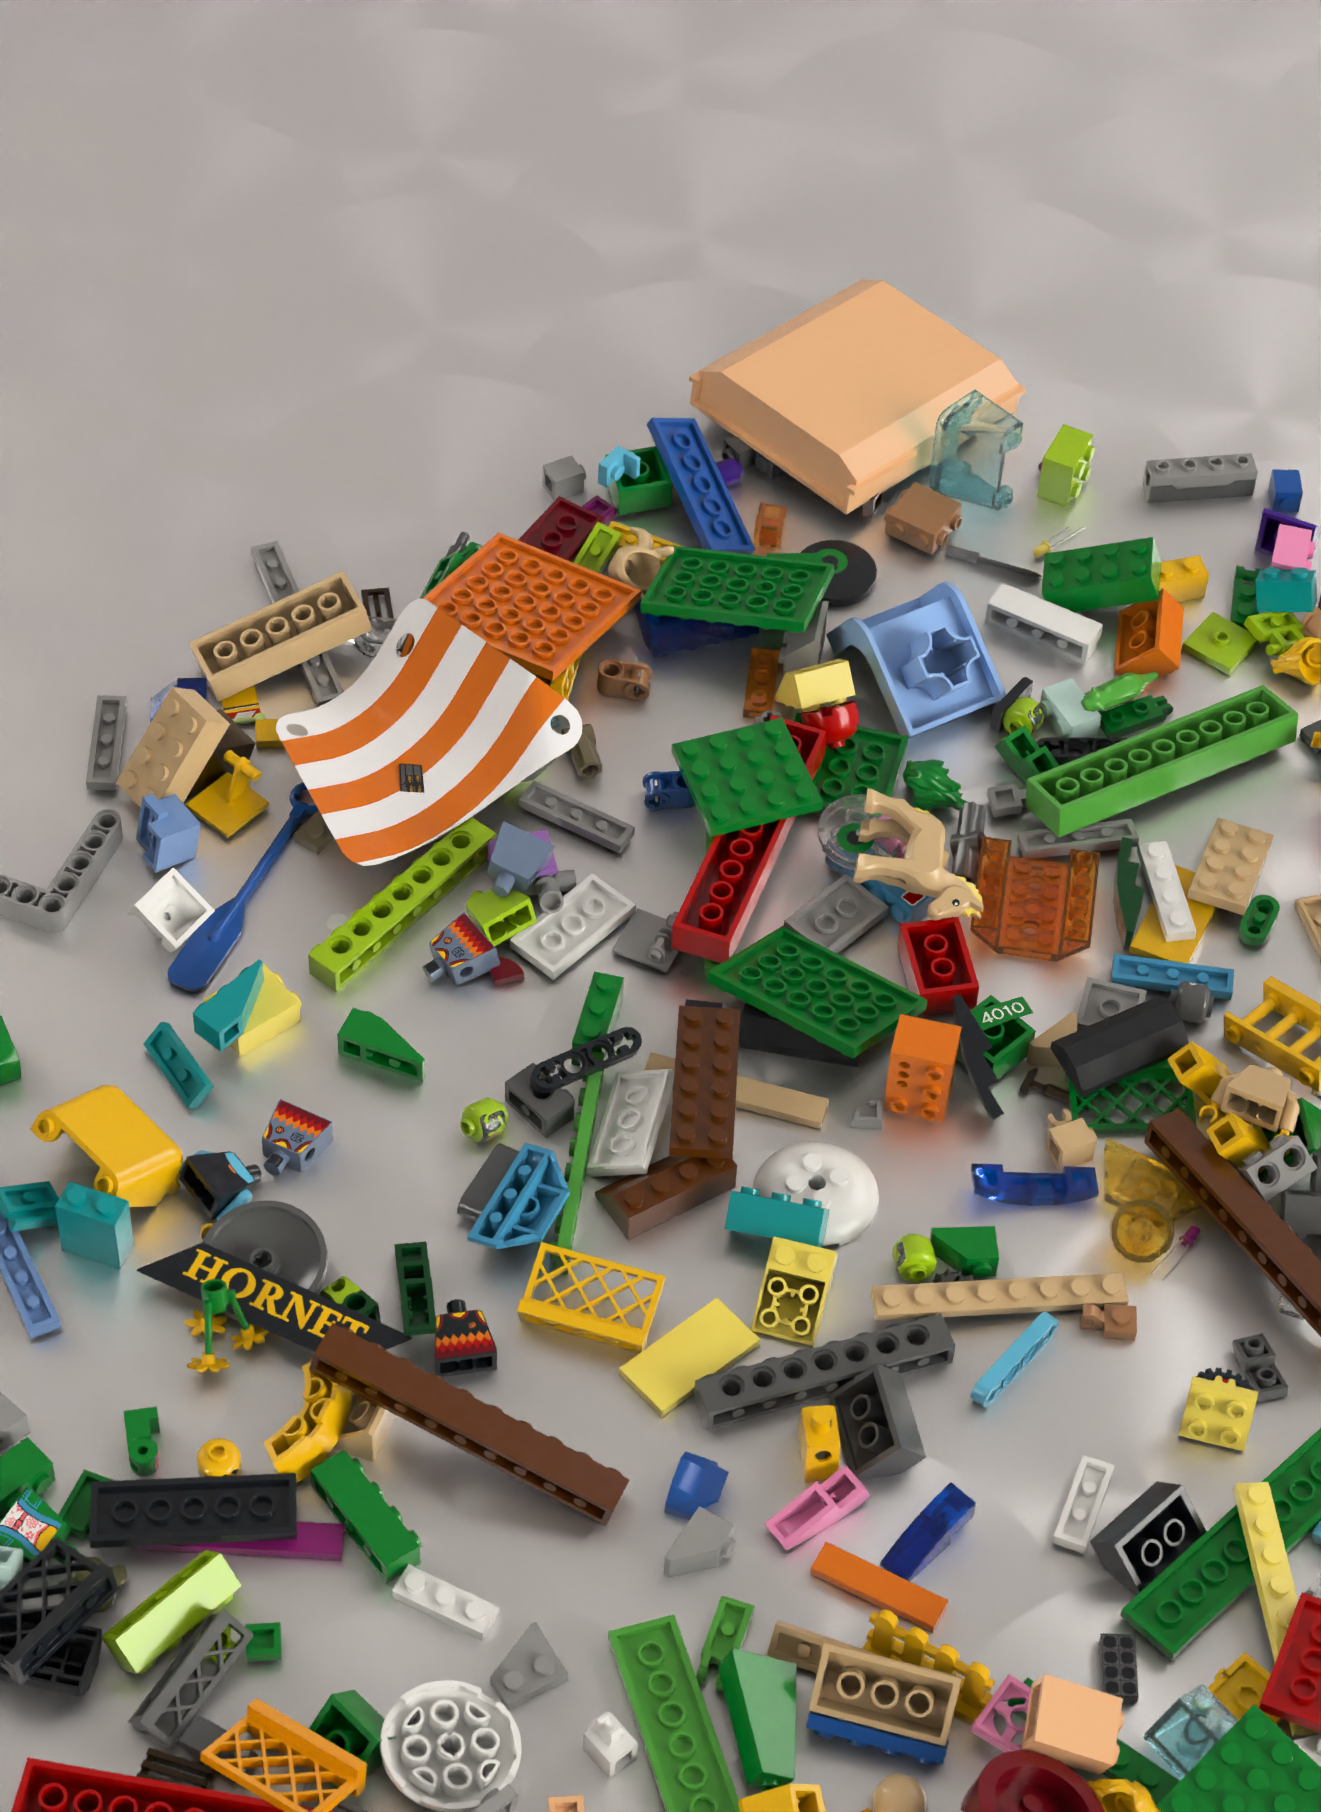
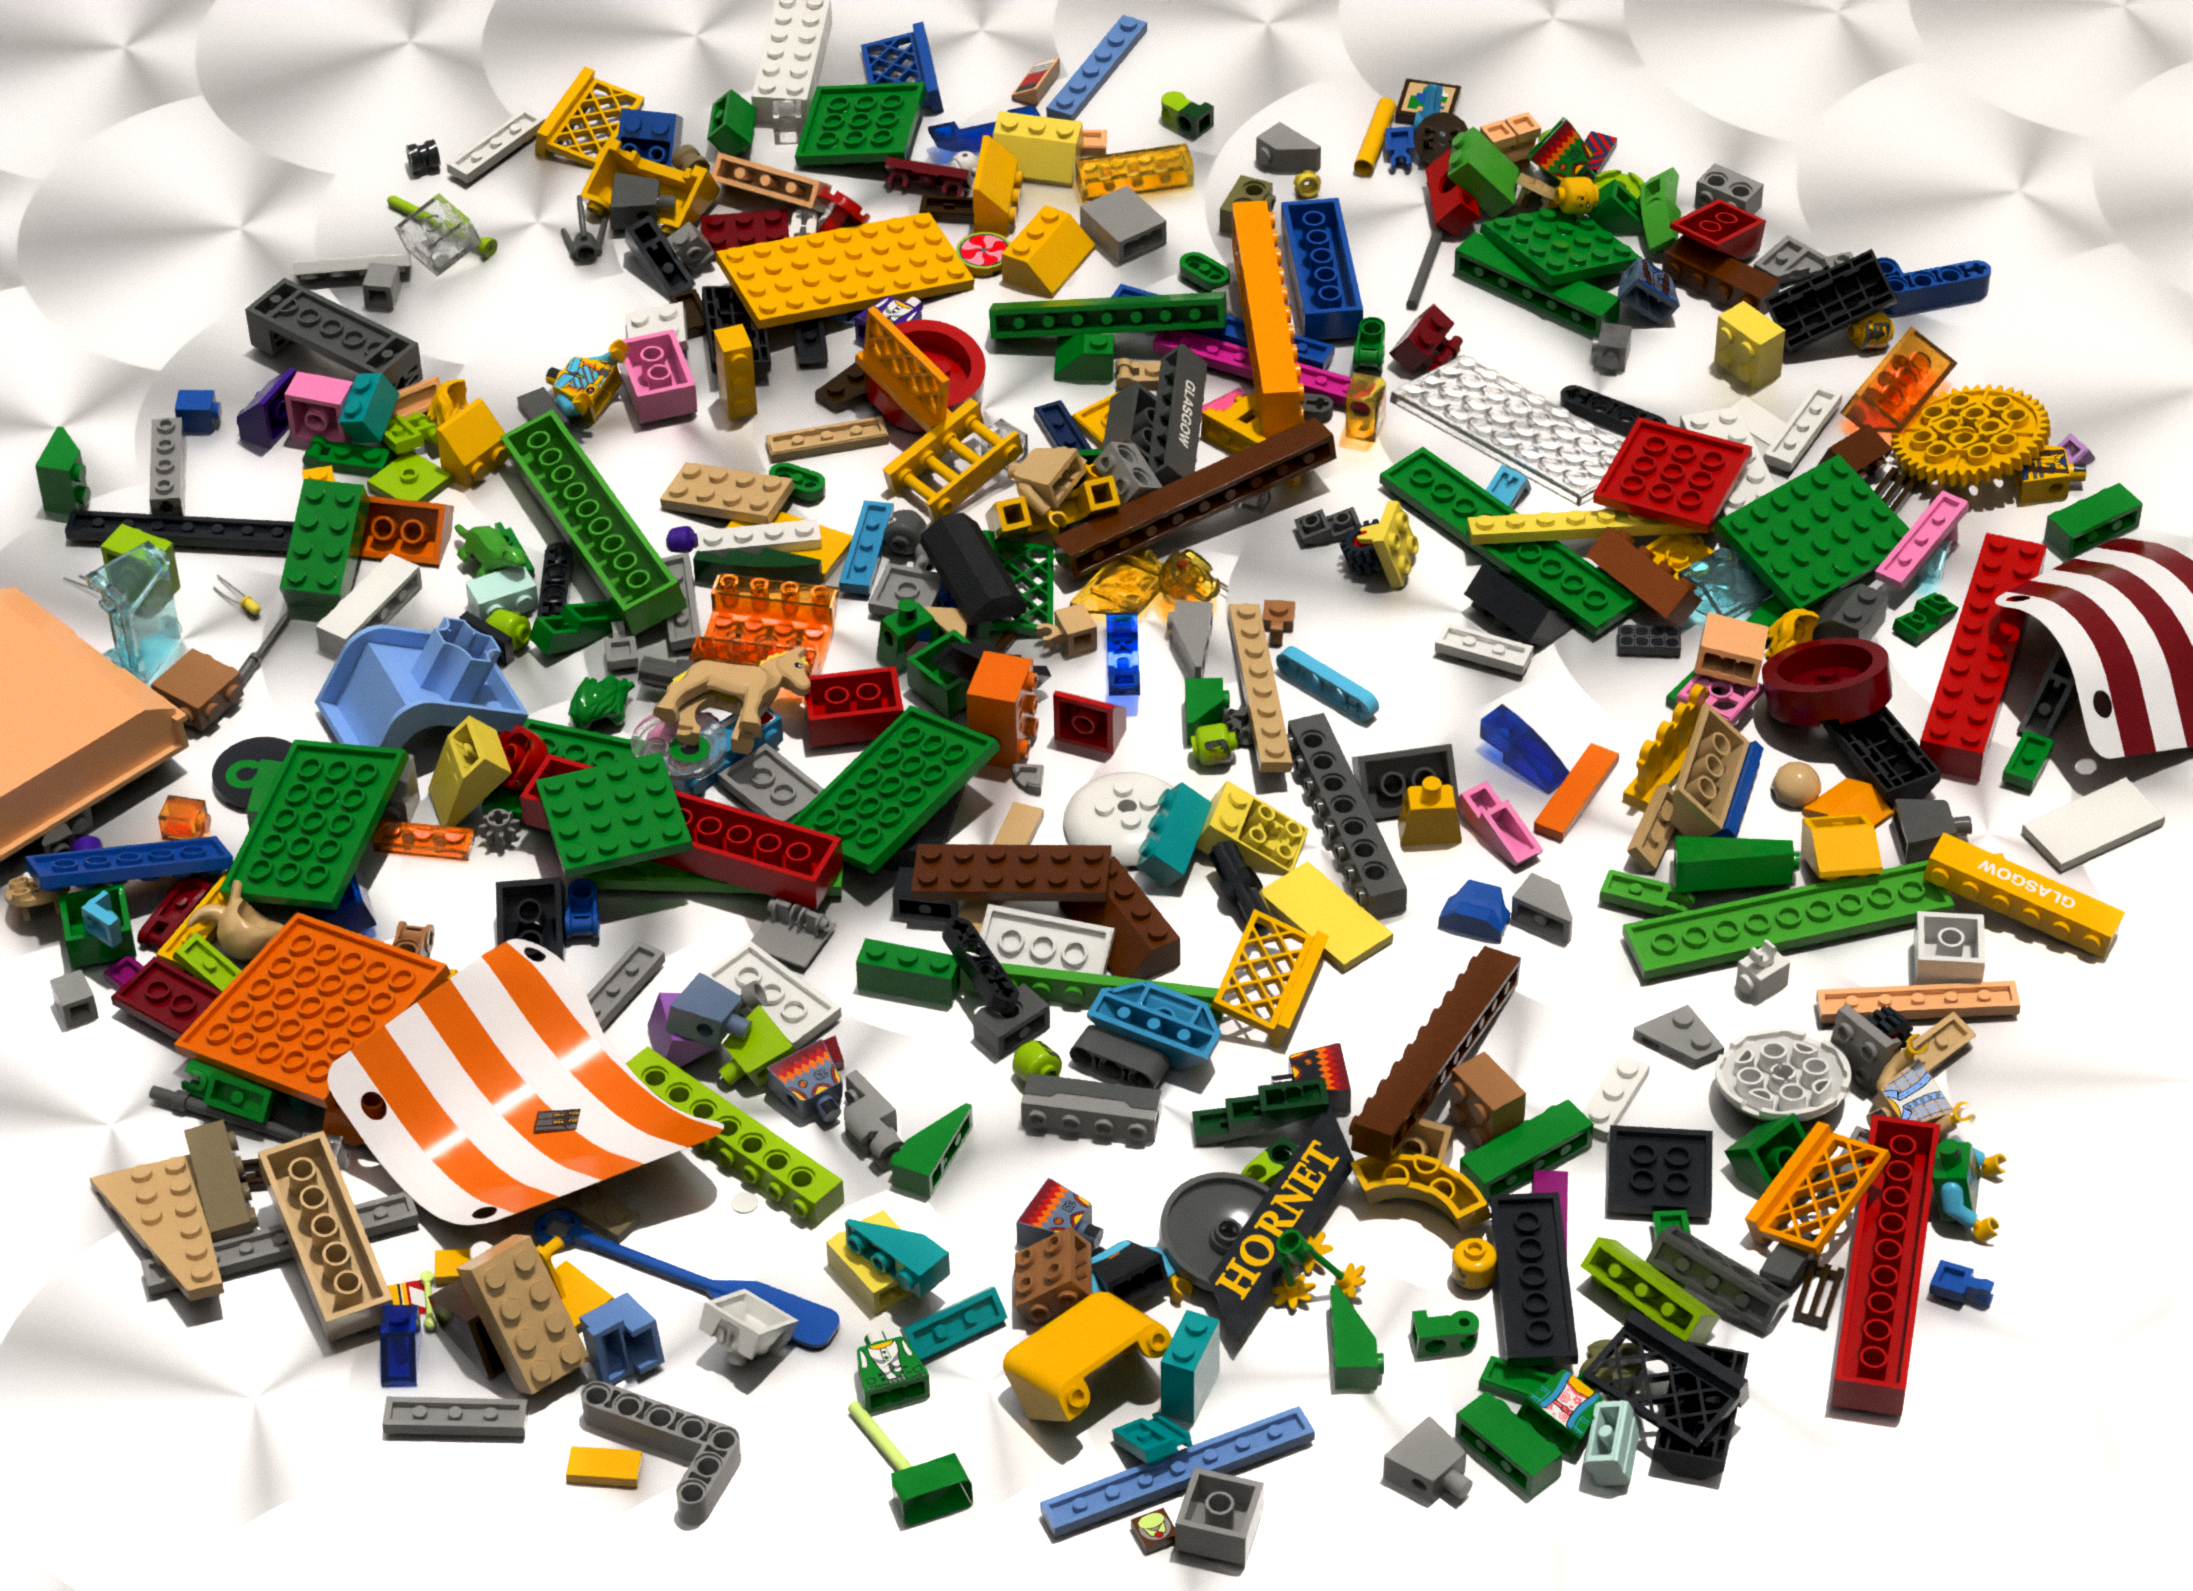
camera: 85 degrees left, 5 degrees down
green sticker [971,996,1033,1030] -> none
none -> green slope [35,426,91,515]
none -> black plate [65,510,294,551]
none -> tan wing [89,1154,225,1301]
none -> dark red plate [137,876,213,951]
none -> dark tan brick [184,1119,260,1242]
none -> yellow slope [436,398,509,489]
none -> black slope [496,877,567,962]
none -> yellow tile [566,1446,643,1487]
none -> dark purple piece [666,526,698,553]
none -> light grey plate [844,1070,904,1170]
none -> yellowish green bar [848,1401,912,1471]
none -> green torso [857,1330,930,1414]
none -> green torso [876,599,940,674]
none -> medium nougat brick [1014,1226,1092,1325]
none -> light grey piece [1021,1073,1162,1143]
none -> red slope [1053,690,1127,755]
none -> light grey slope [1167,599,1213,678]
none -> black piece [1209,840,1275,931]
none -> green slope [1330,1285,1384,1390]
none -> medium nougat brick [1449,1051,1526,1146]
none -> dark orange brick [1586,526,1702,627]
none -> black plate [1607,1125,1713,1218]

